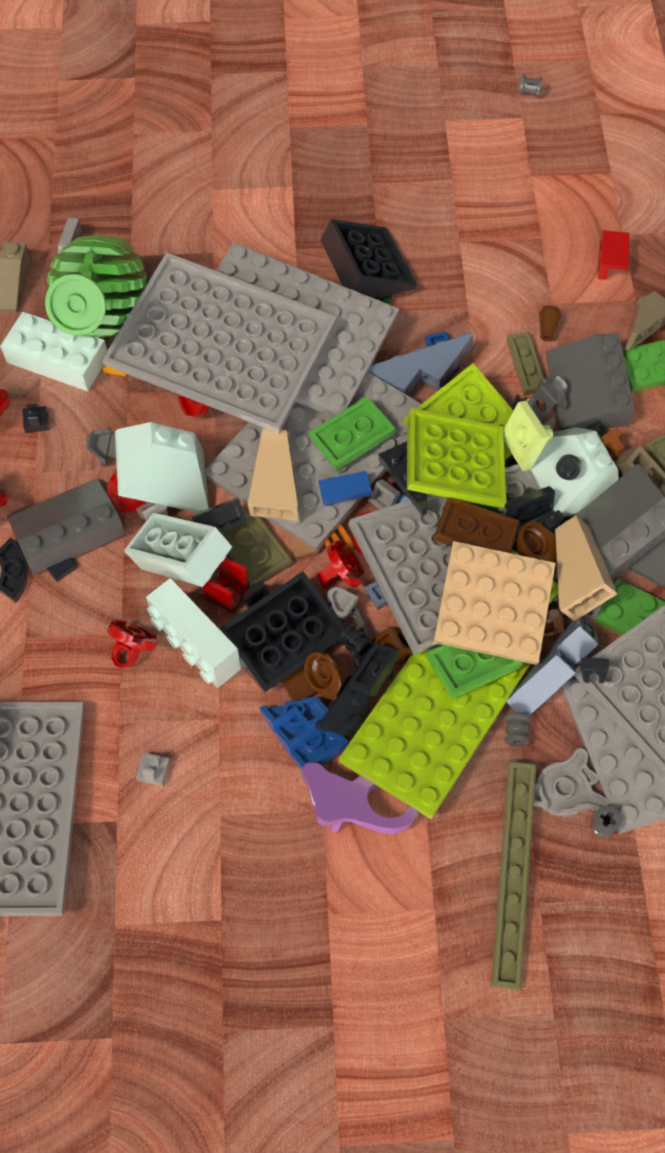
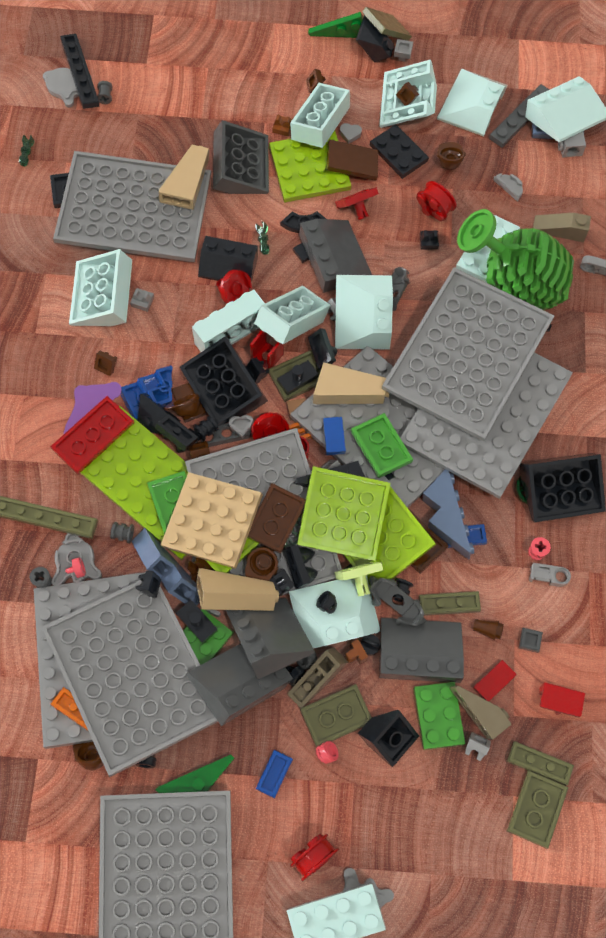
camera: 95 degrees right, 5 degrees up
none -> red tile [50,396,134,474]
none -> coral tile [65,557,86,578]
none -> light aqua slope [69,249,132,326]
none -> reddish brown tile [94,351,118,376]
none -> black tile [176,600,218,644]
none -> black slope [198,236,258,283]
none -> clear green piece [255,221,270,255]
none -> black tile [277,360,318,396]
none -> red tile [473,660,517,701]
none -> dark grey tile [518,628,543,653]
none -> coral bush [528,537,551,561]
none -> light grey piece [529,563,571,587]

